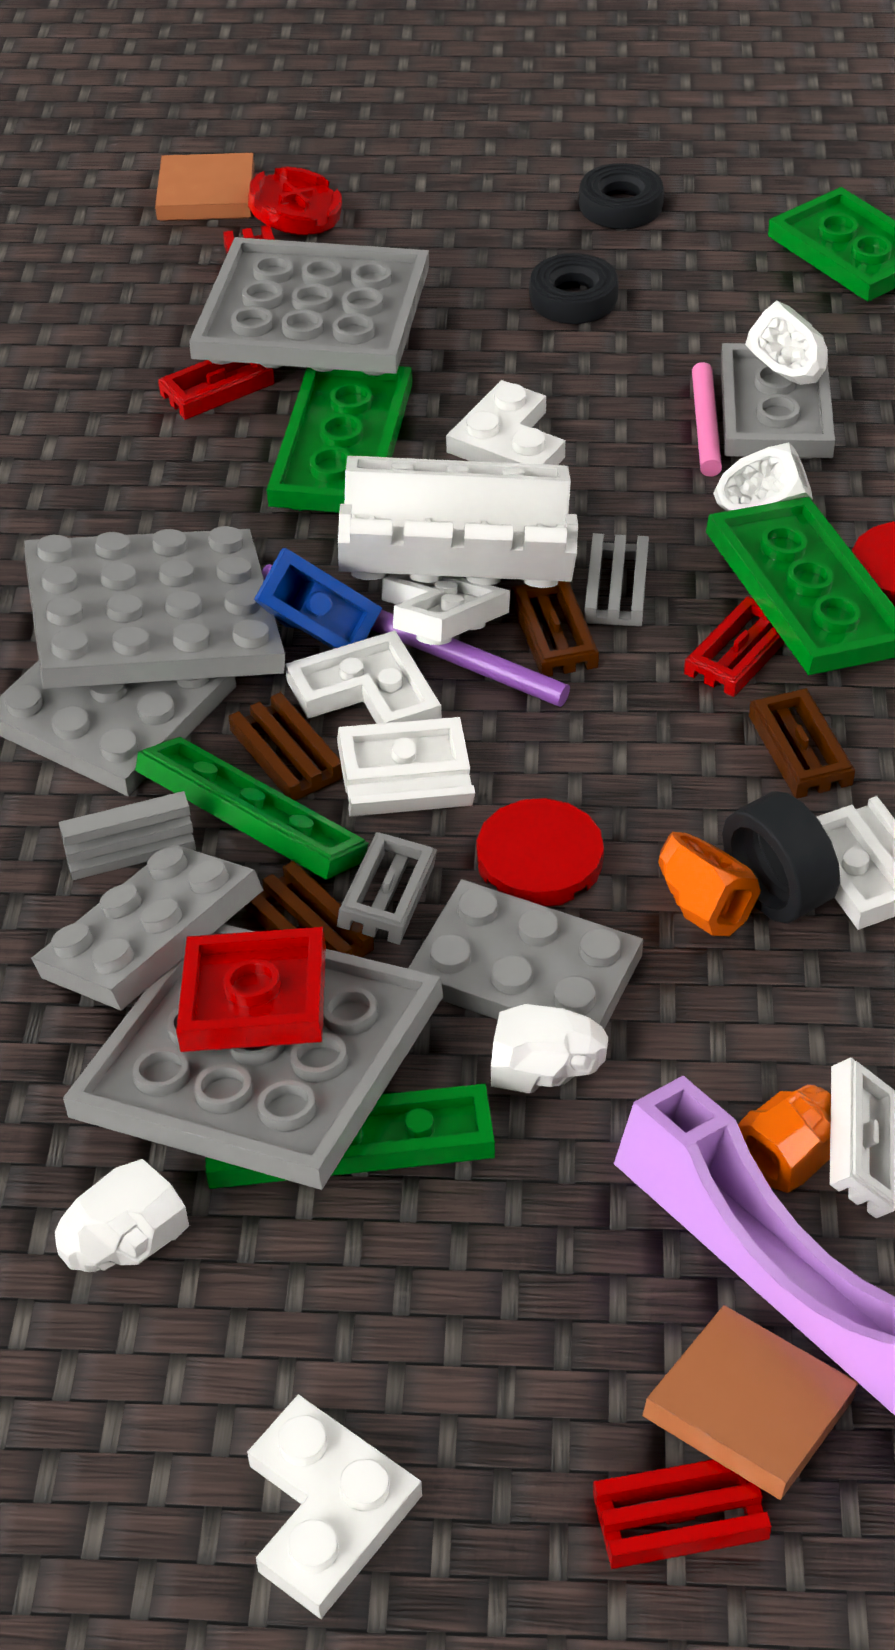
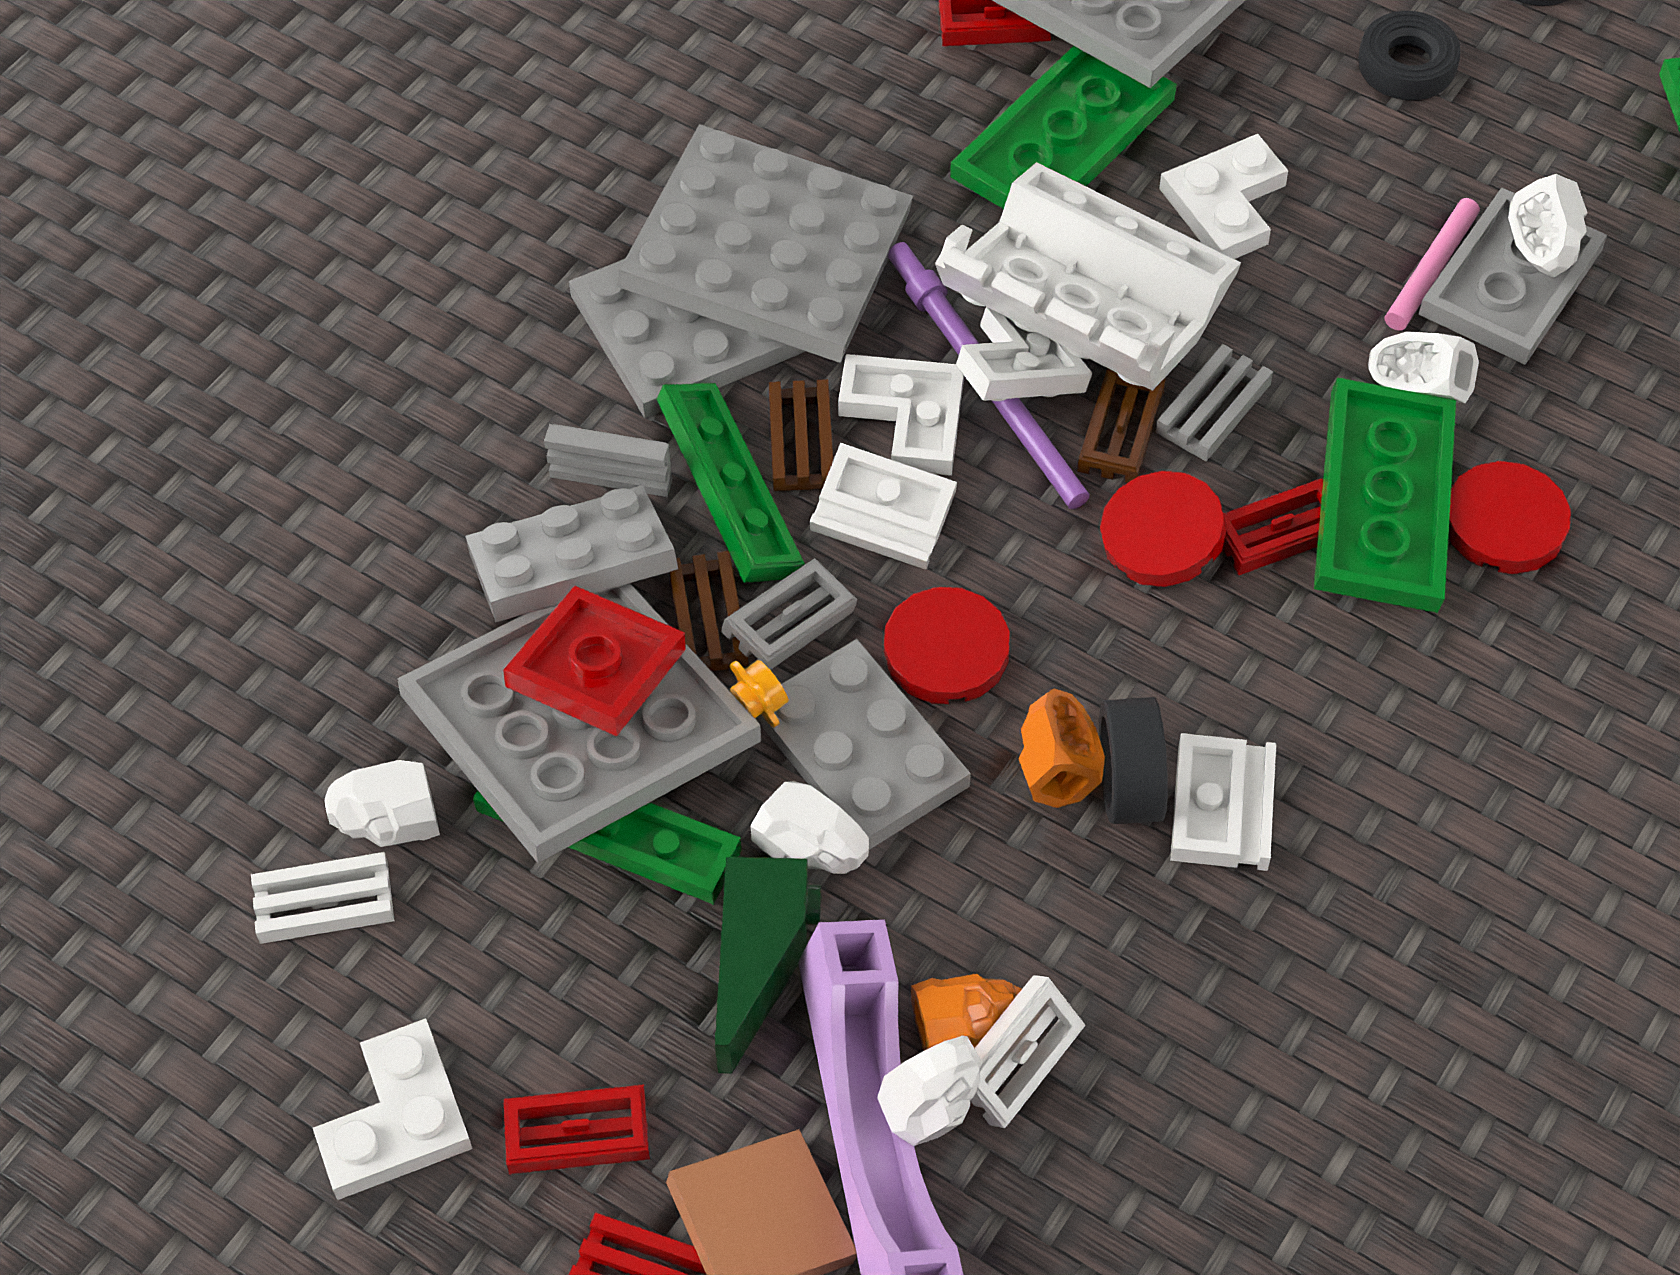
camera: 30 degrees right, 10 degrees up
blue slope [254,548,382,649] -> none
reddish brown tile [749,688,855,799] -> none
none -> white tile [251,852,394,944]
none -> red tile [504,1085,650,1174]
none -> dark green slope [715,857,821,1074]
none -> light orange plate [730,660,789,728]
none -> white rock [877,1036,981,1146]
none -> red tile [1100,471,1227,587]

